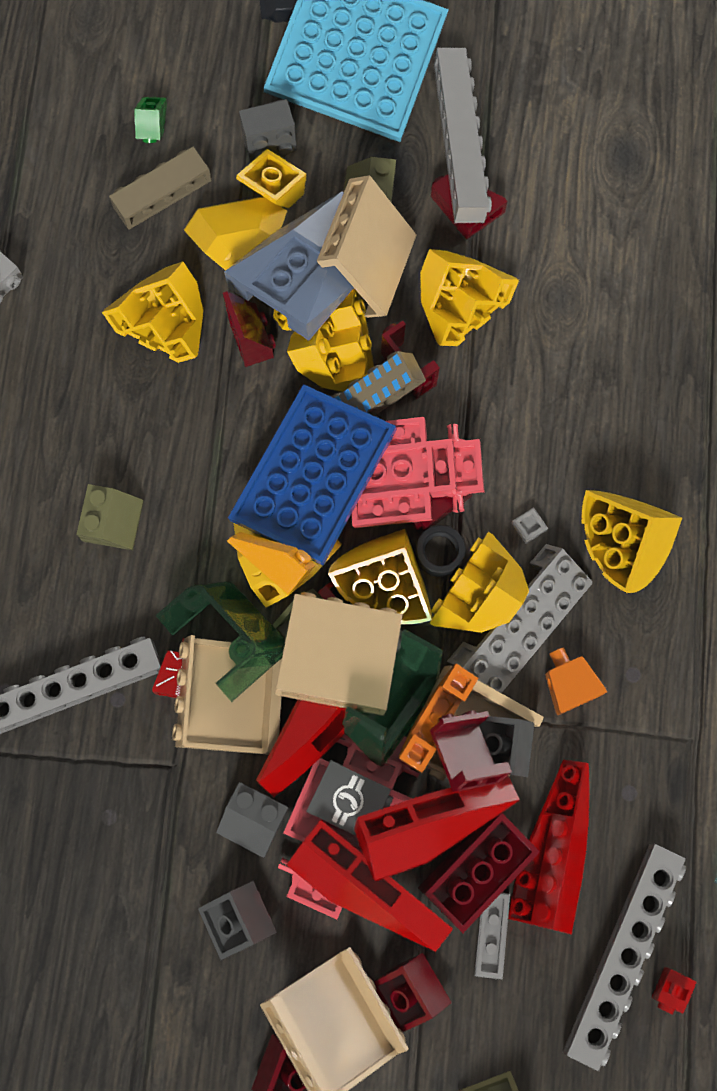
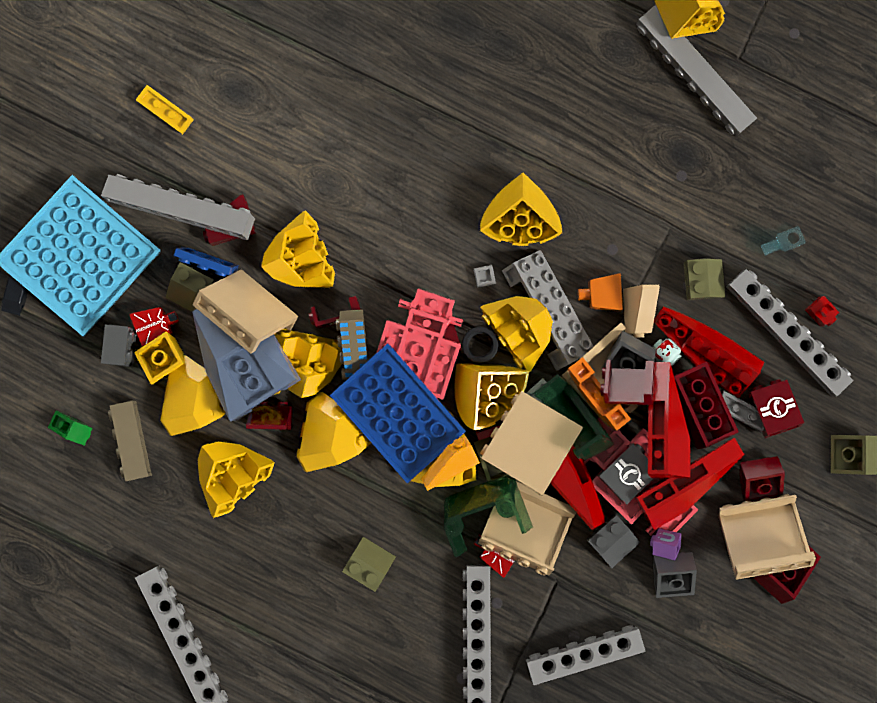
camera: 70 degrees left, 10 degrees up
none -> red torso [129,307,179,347]
none -> yellow plate [136,85,194,135]
none -> blue plate [174,246,239,277]
none -> yellow brick [296,391,371,472]
none -> light grey brick [526,625,646,685]
none -> tan slope [623,285,659,338]
none -> medium lavender brick [650,528,681,560]
none -> light aqua head [653,338,681,366]
none -> olive slope [684,259,725,300]
none -> dark red panel [748,379,804,438]

